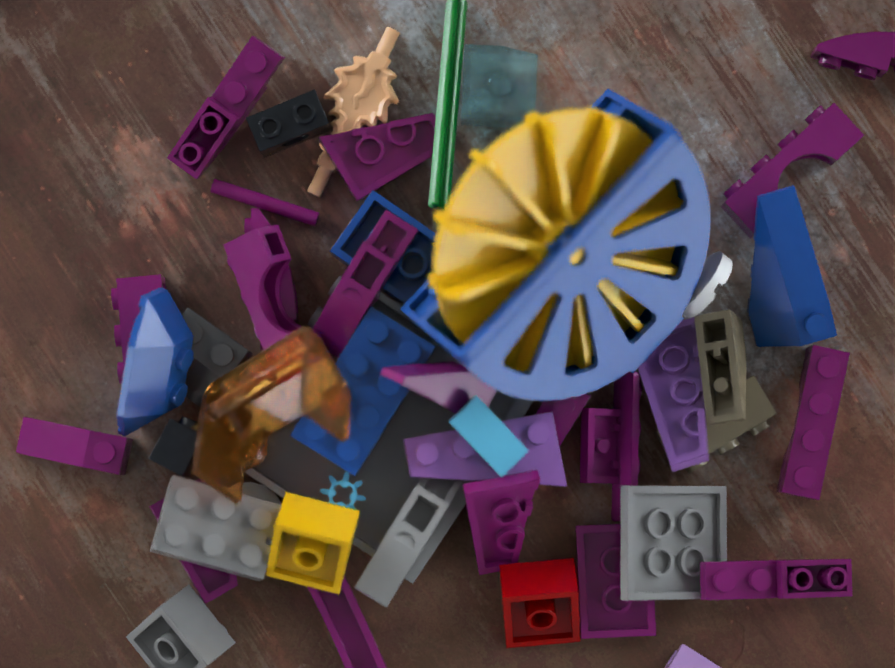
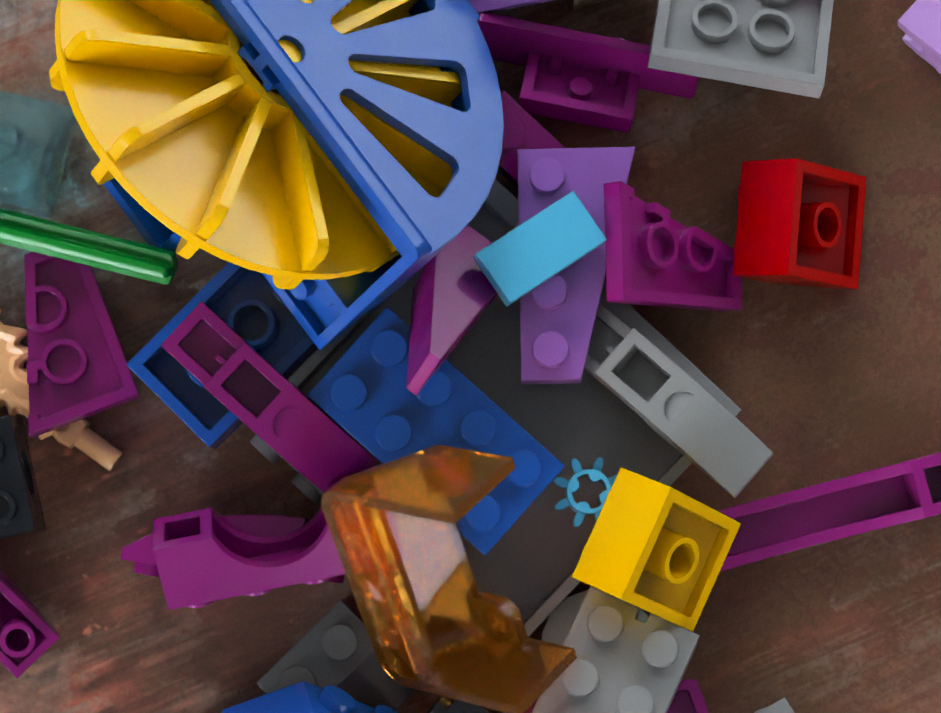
camera: 85 degrees left, 0 degrees up
magenta bar [210,179,320,226] -> none
magenta plate [575,524,656,639] -> none

